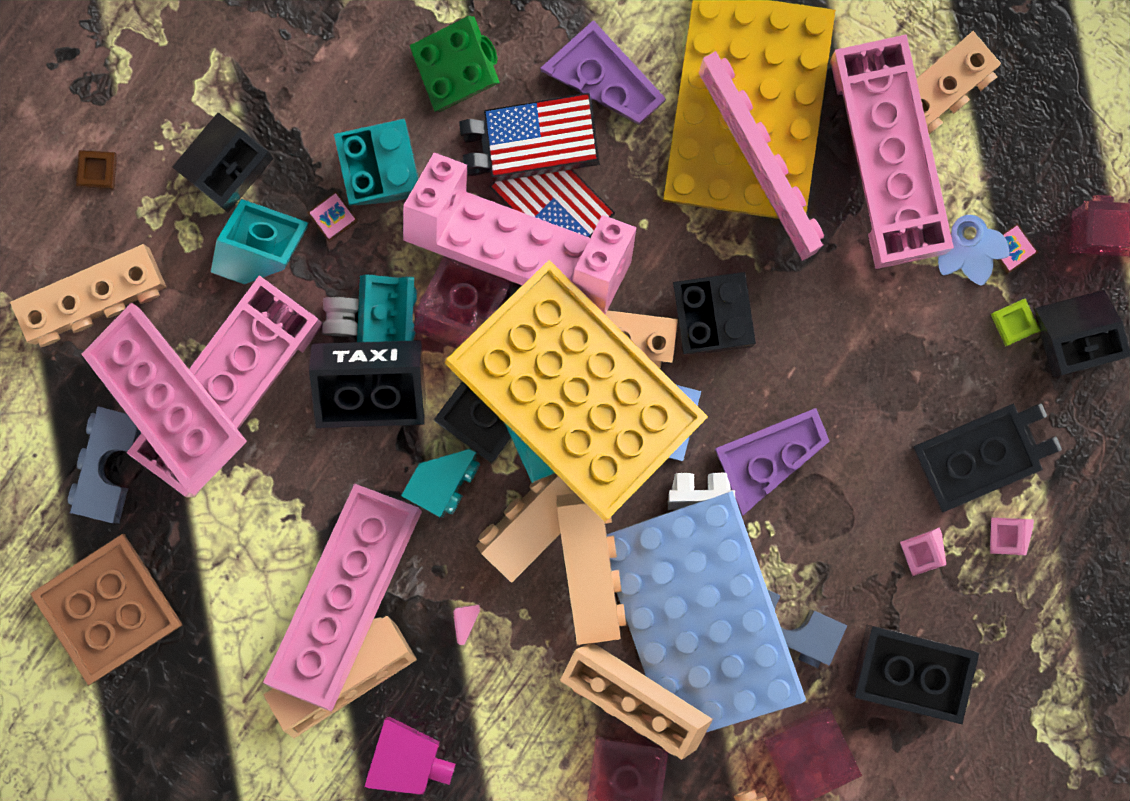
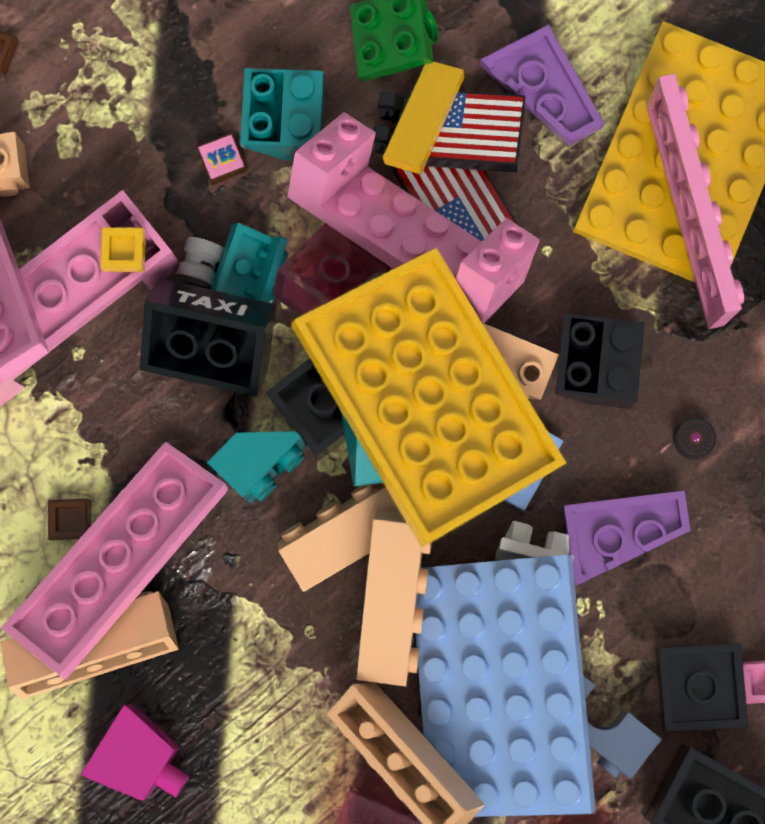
camera: 25 degrees right, 5 degrees down
black slope [172,113,274,213] -> none
teal slope [211,199,308,284] -> none
bright pink slope [453,605,480,645] -> none
none -> reddish brown tile [48,499,91,541]
none -> yellow plate [100,228,146,272]
none -> yellow tile [383,61,464,175]
none -> black plate [656,643,748,732]
none -> black tile [674,418,716,459]

